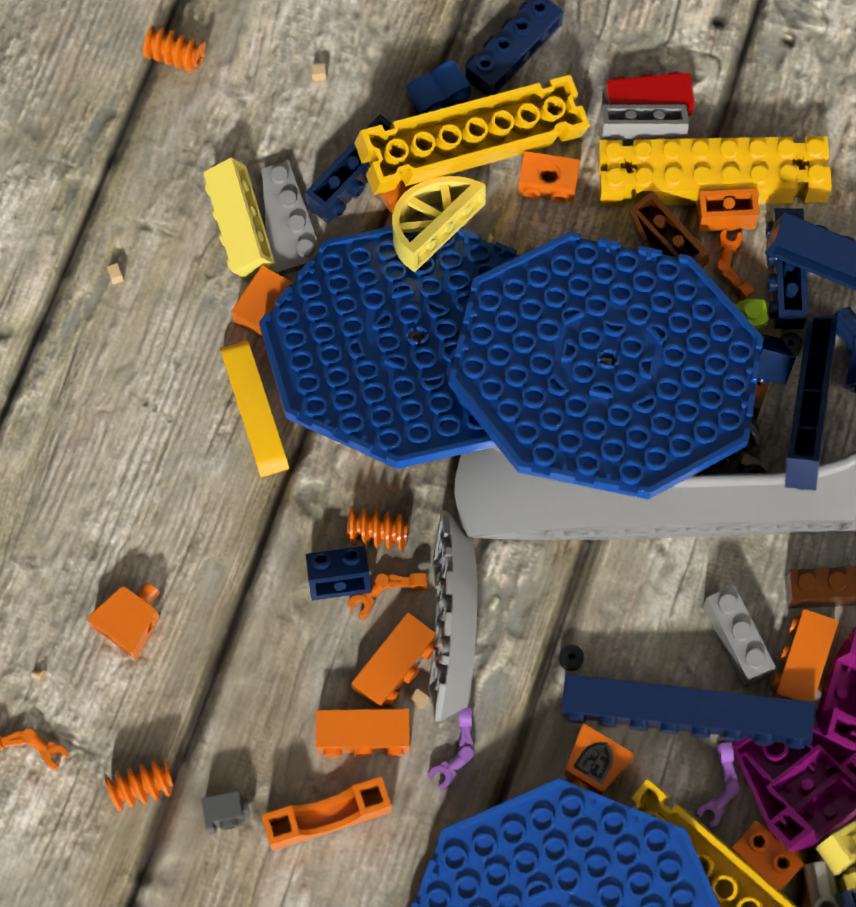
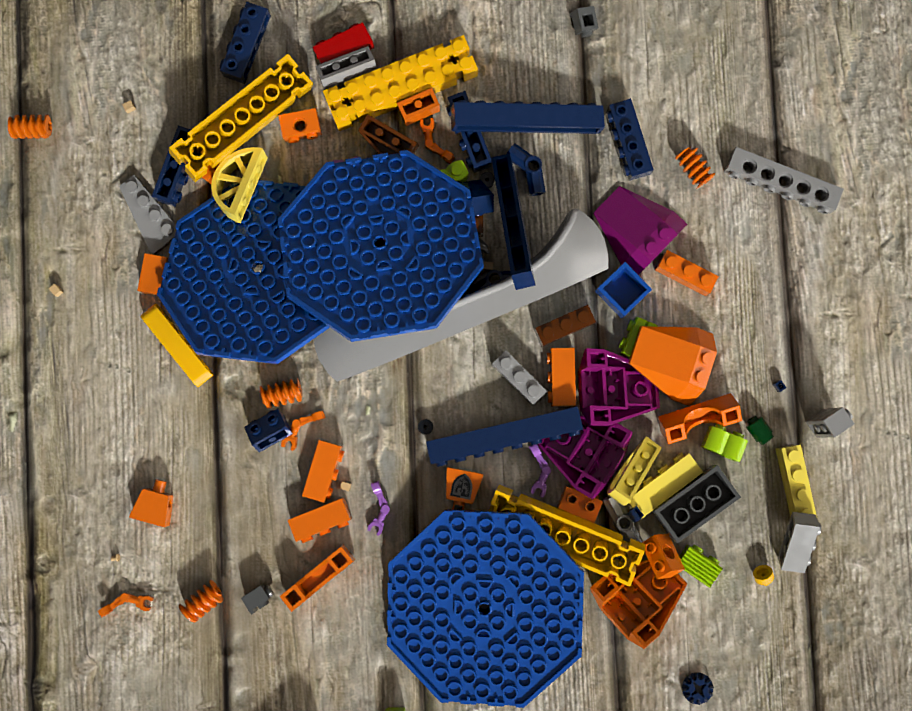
camera: 15 degrees left, 15 degrees up
light yellow brick [203,157,276,279] -> none
blue brick [406,60,471,115] -> none
light grey brick [428,510,477,722] -> none

